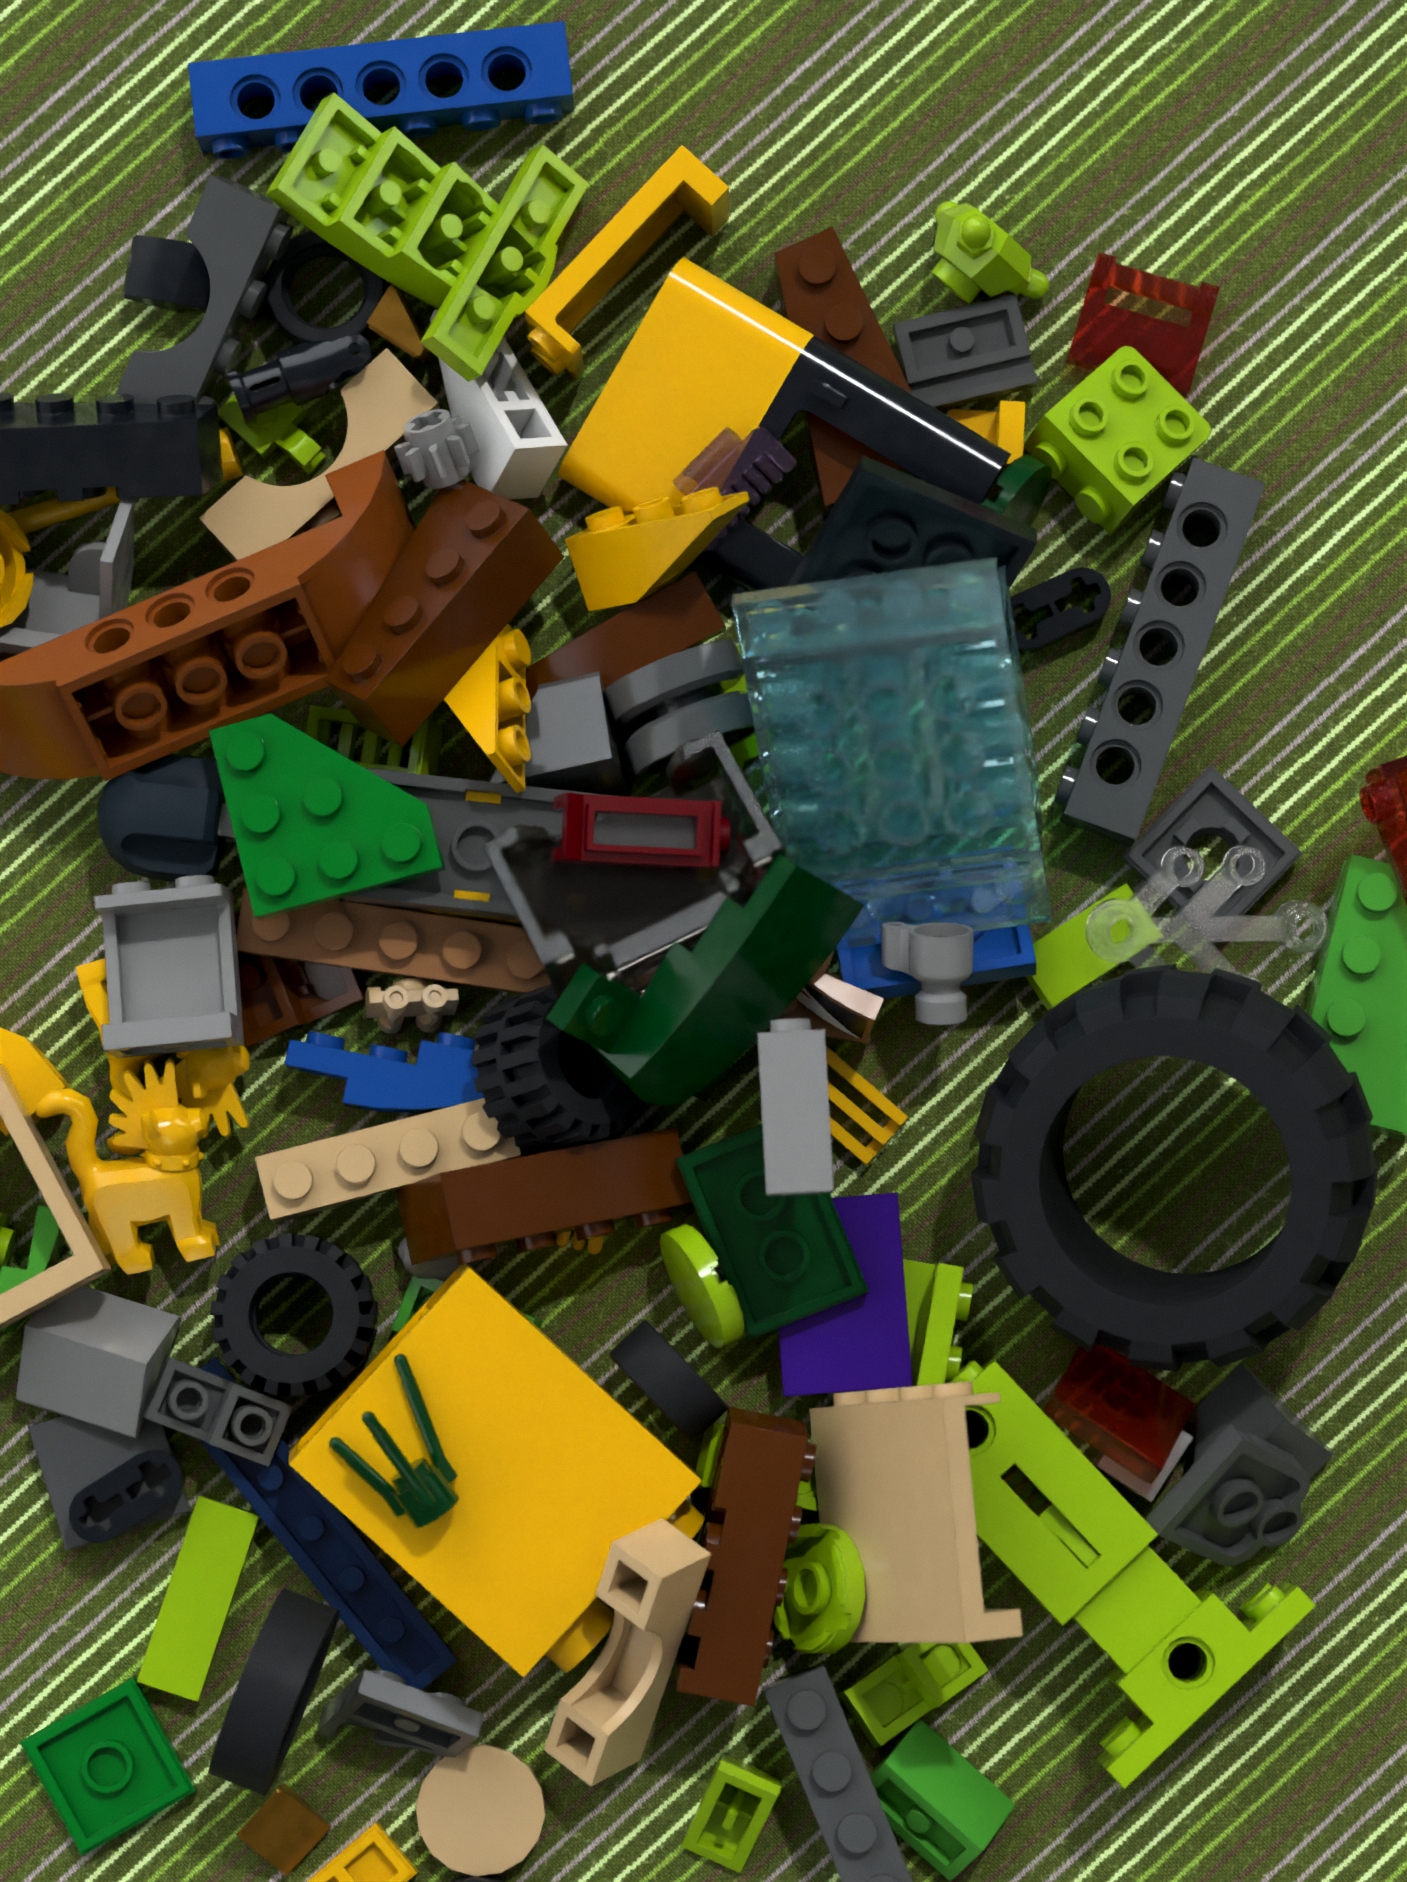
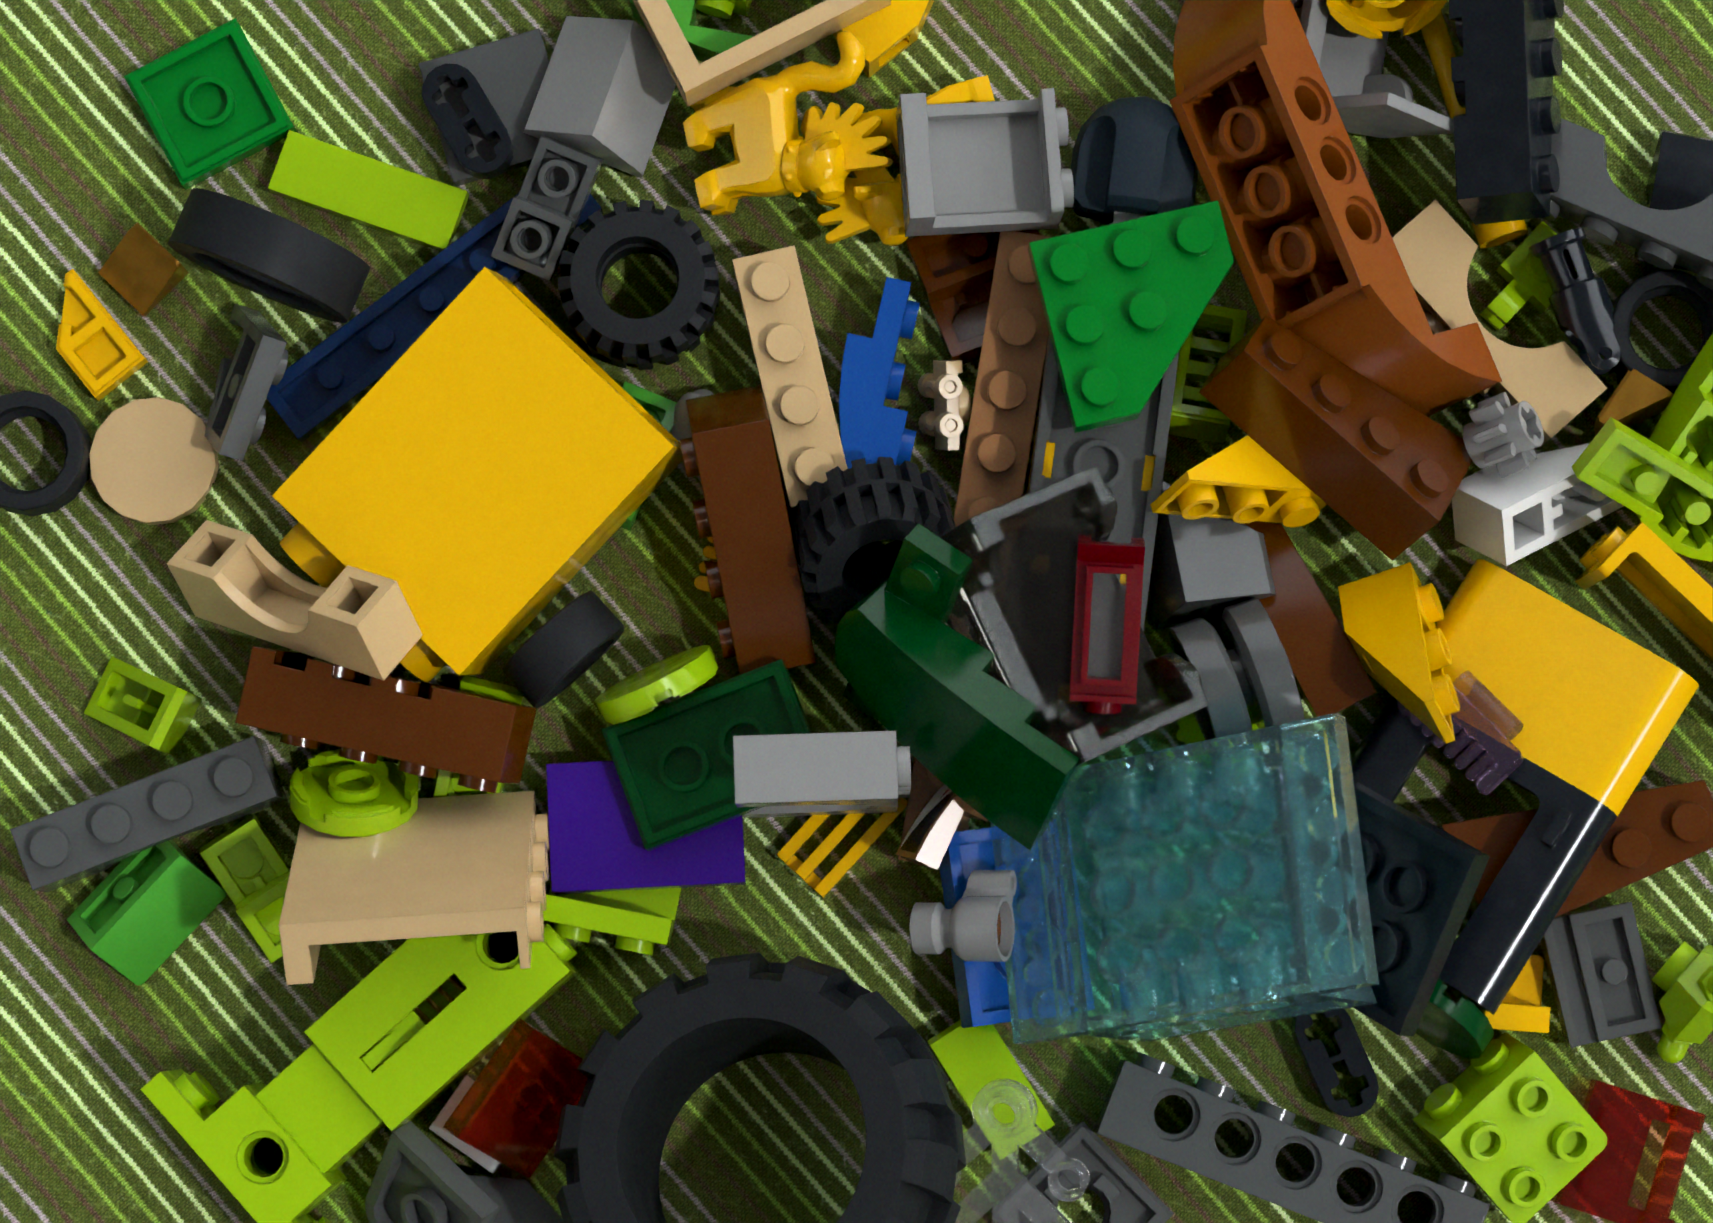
camera: 85 degrees right, 0 degrees up
dark green plant [329,1354,459,1528] -> none

